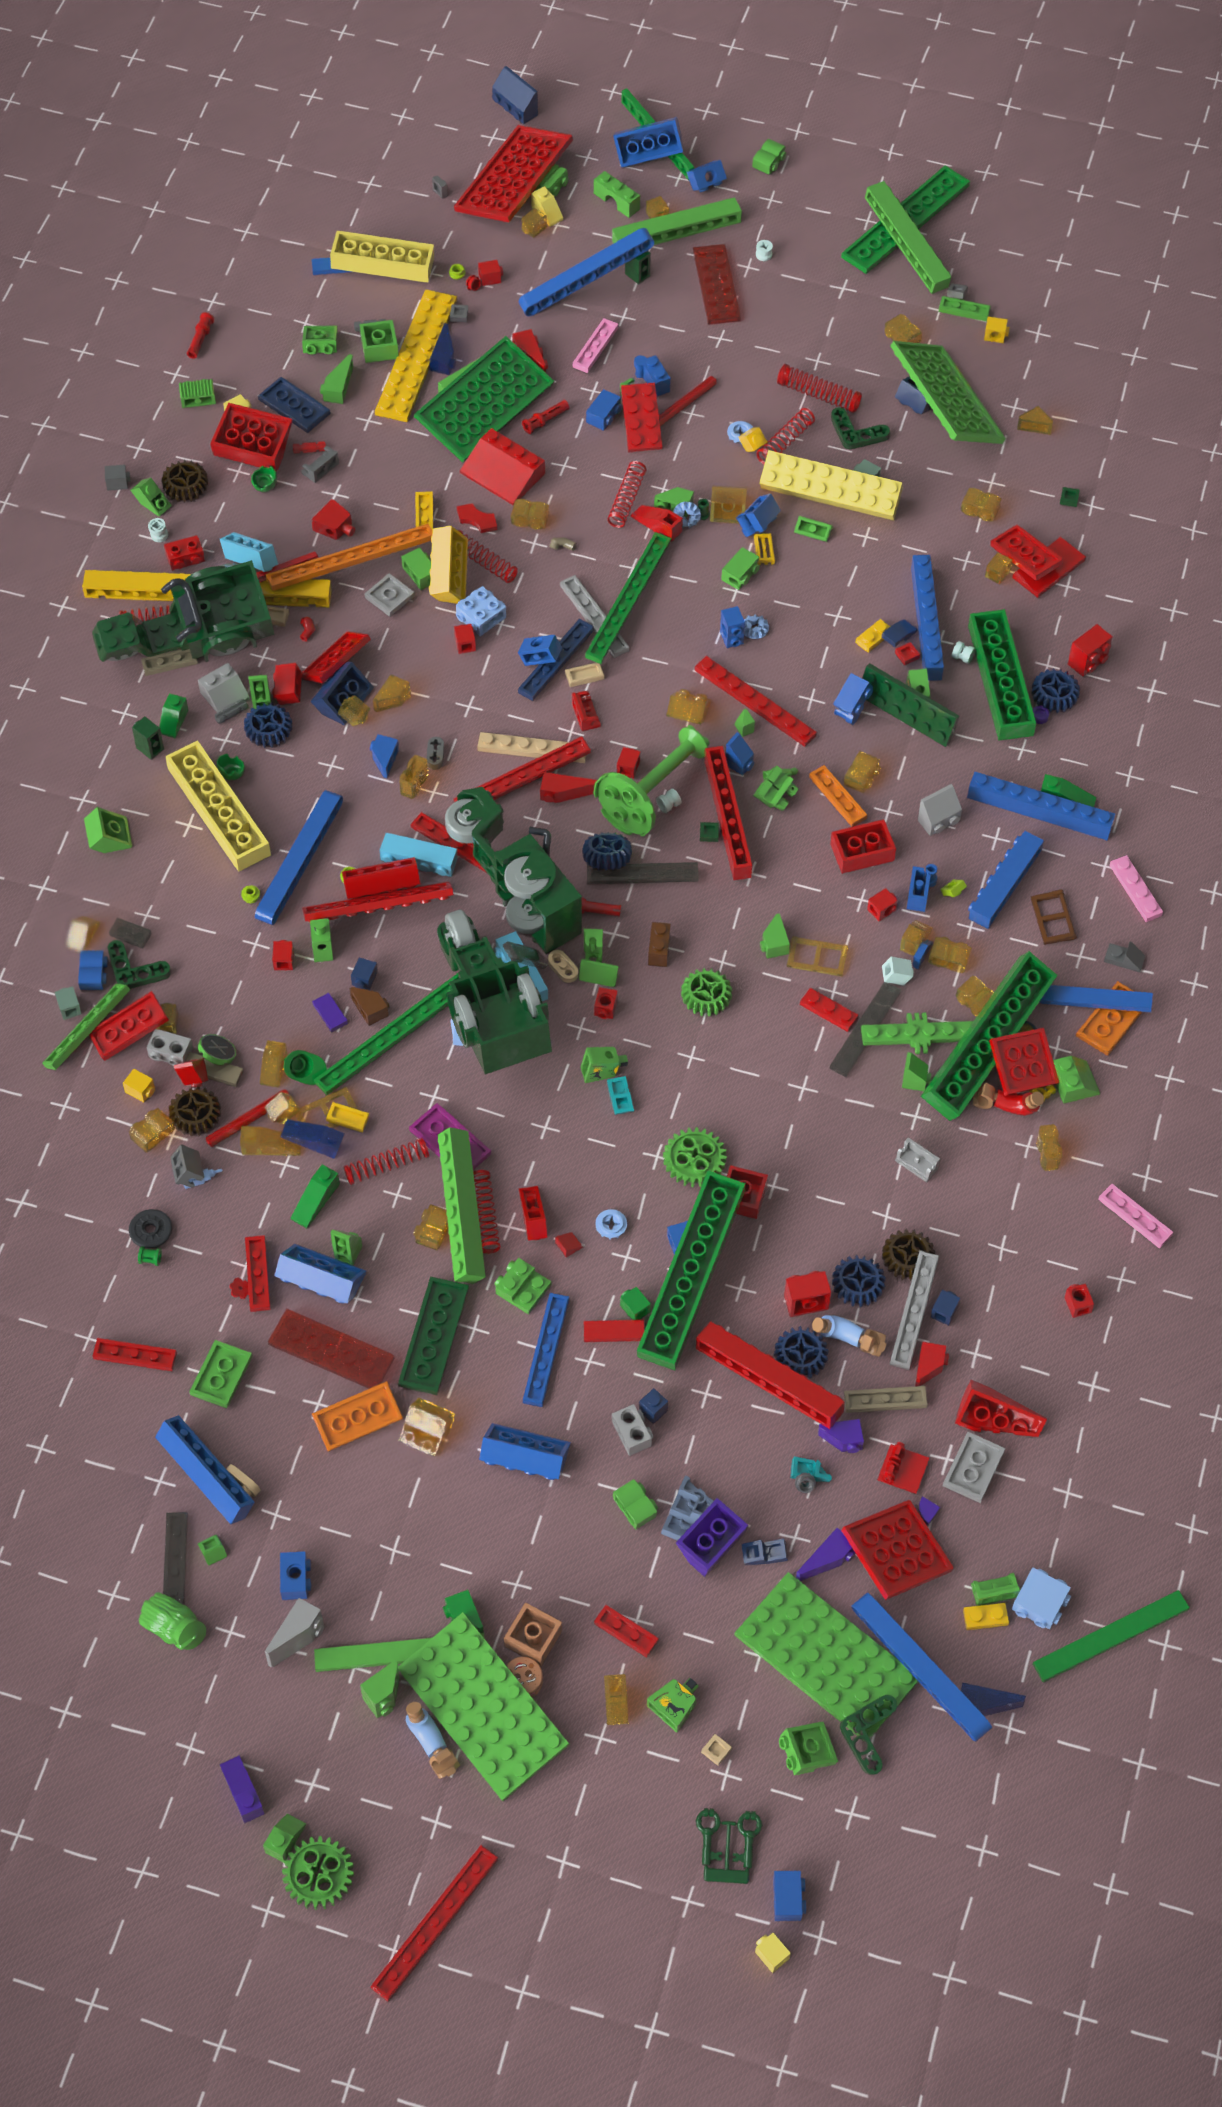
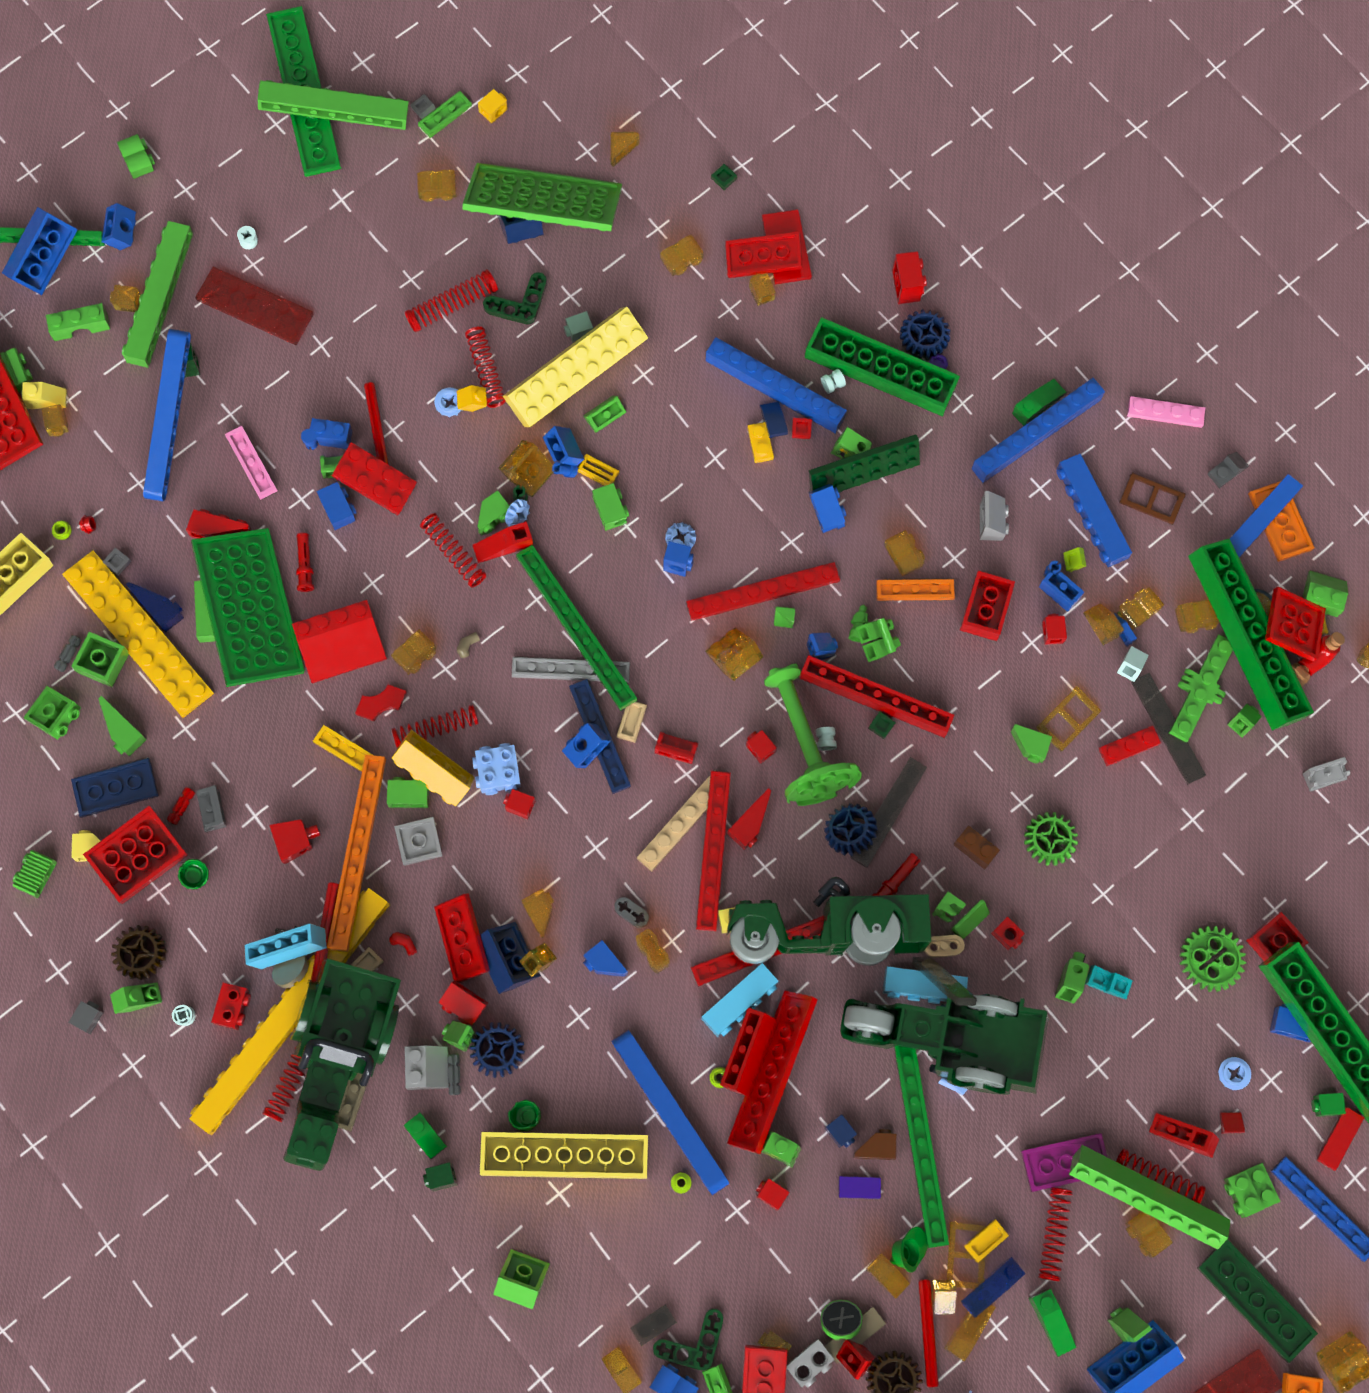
camera: 60 degrees left, 15 degrees up
red brick [478,260,503,286] -> none

